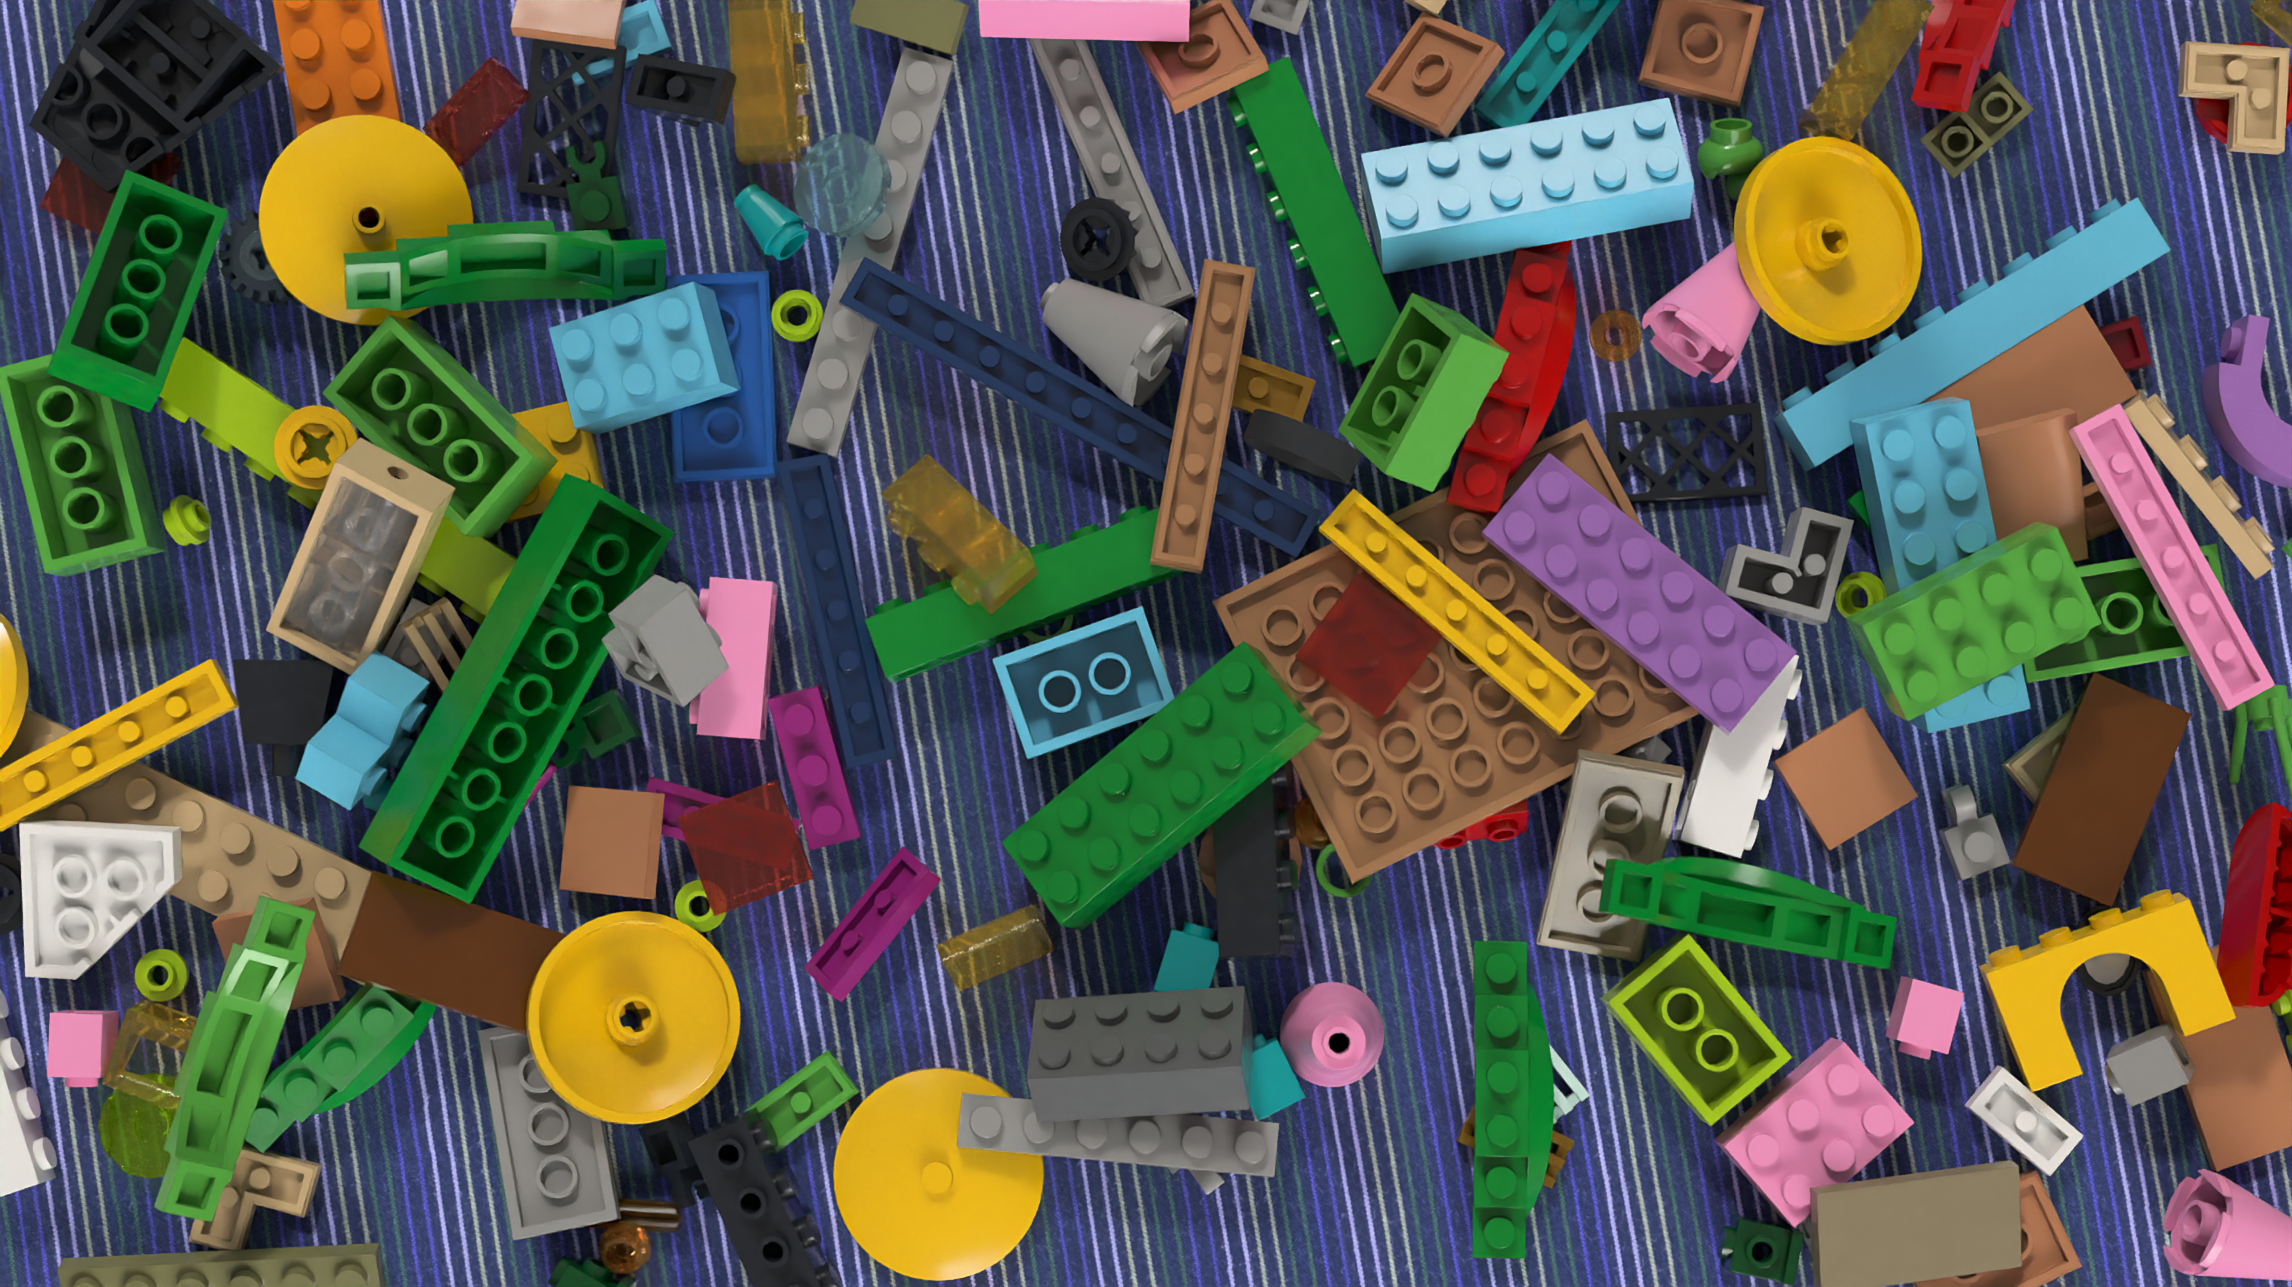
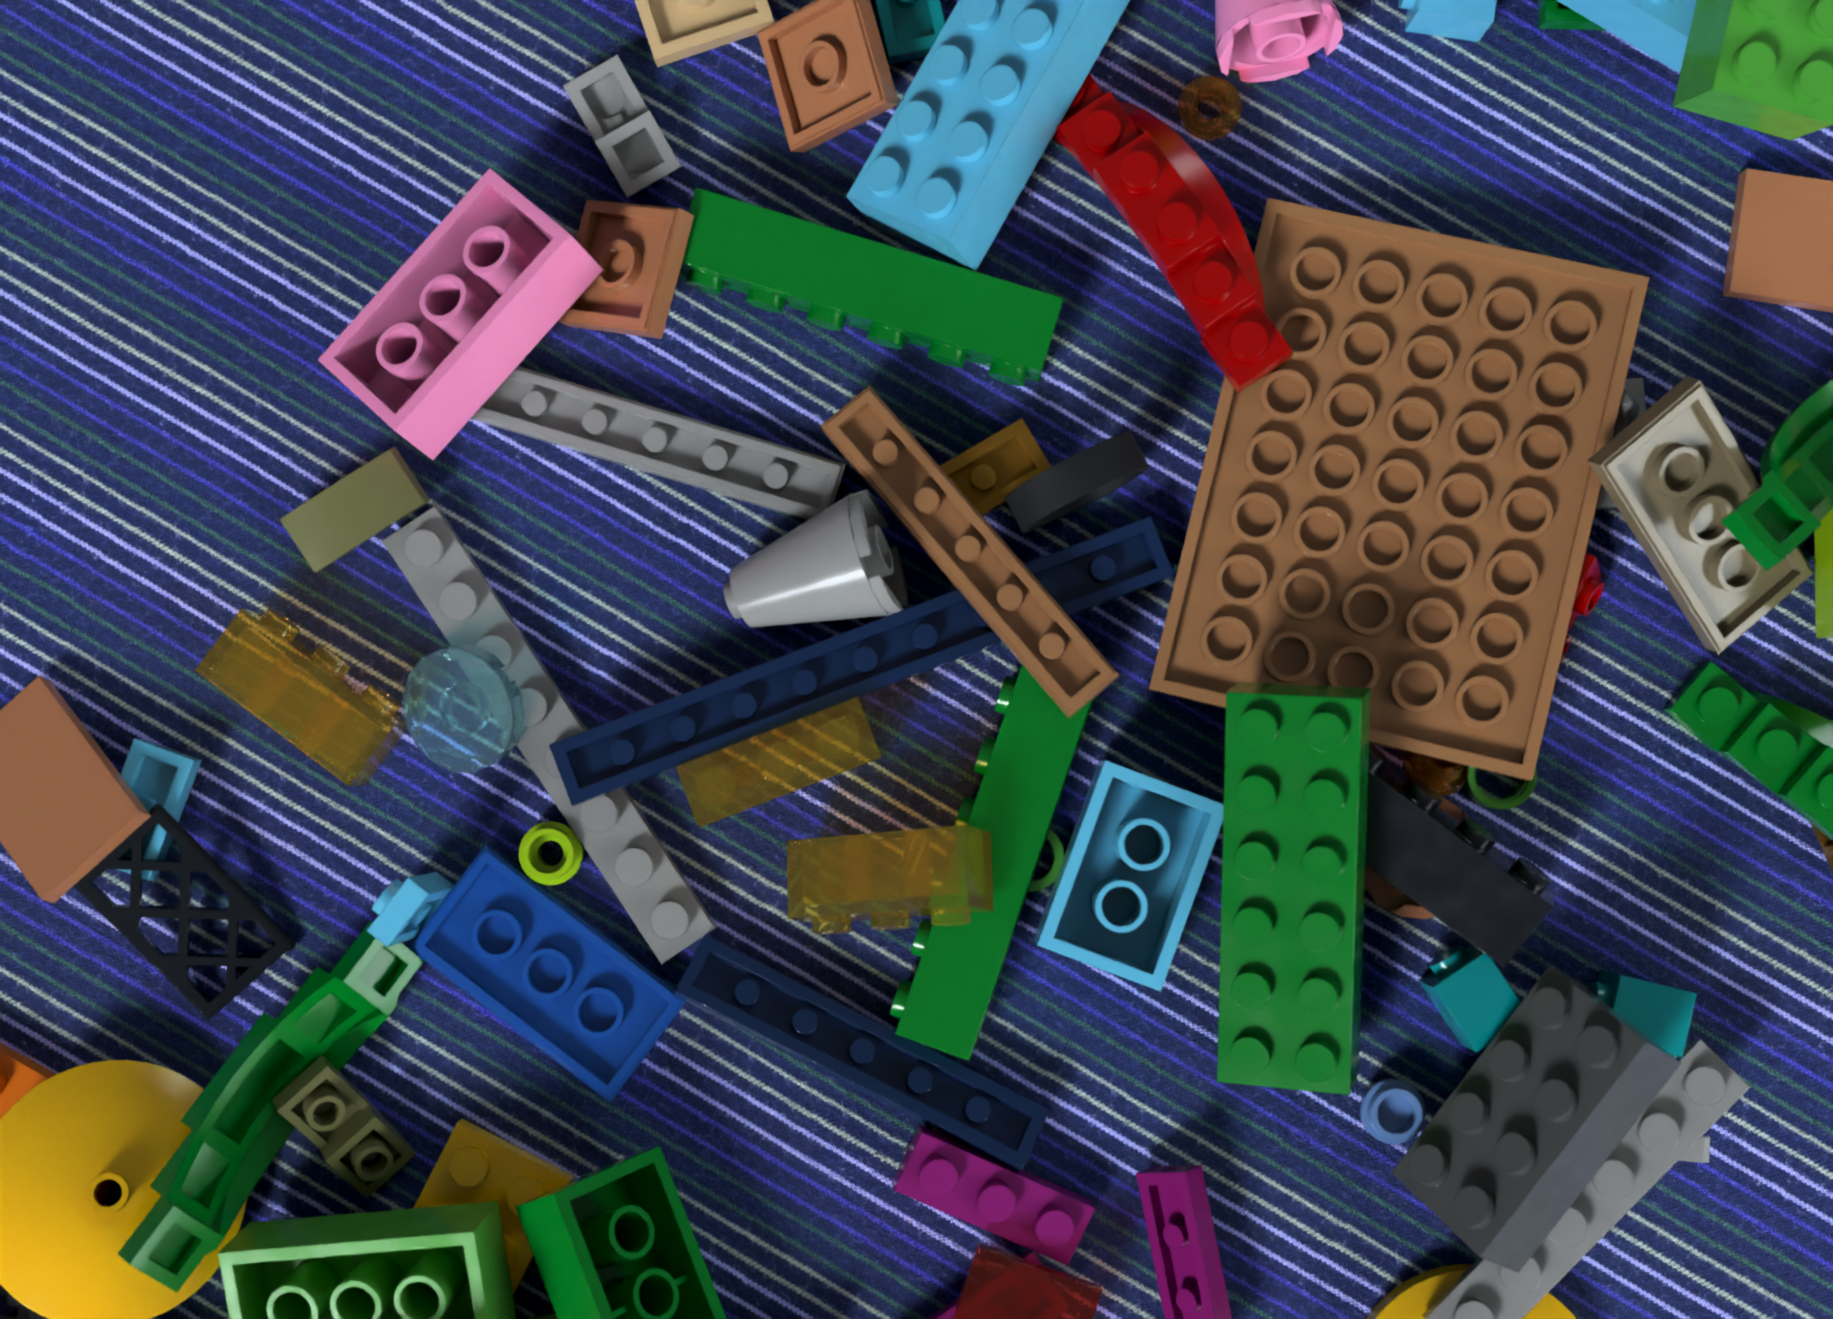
camera: 45 degrees left, 0 degrees up
clear red tile [422,57,531,167] -> none
medium azure brick [549,281,741,435] -> none
dark green plate [566,141,630,231] -> none
light grey brick [601,574,729,707] -> none
black slope [625,53,737,128] -> none
bright pink brick [689,577,778,740] -> none
teal cone [734,184,808,261] -> none
clear yellow tile [936,902,1056,991] -> none
black gear [1060,197,1139,281] -> none
bright pink cone [1280,982,1384,1087] -> none
clear red tile [1295,573,1443,721] -> none
yellow plate [1319,488,1596,736] -> none
bright green brick [1338,293,1510,492] -> none
medium lavender plate [1481,453,1797,735] -> none
black window [1604,402,1769,505] -> none
white brick [1672,655,1802,858] -> none
light grey brick [1717,507,1854,626] -> none
lime plate [1835,572,1887,618] -> none
none -> olive slope [272,1055,416,1198]
none -> medium azure plate [367,872,455,947]
none -> clear yellow brick [676,697,883,828]
none -> medium blue plate [1360,1078,1426,1144]

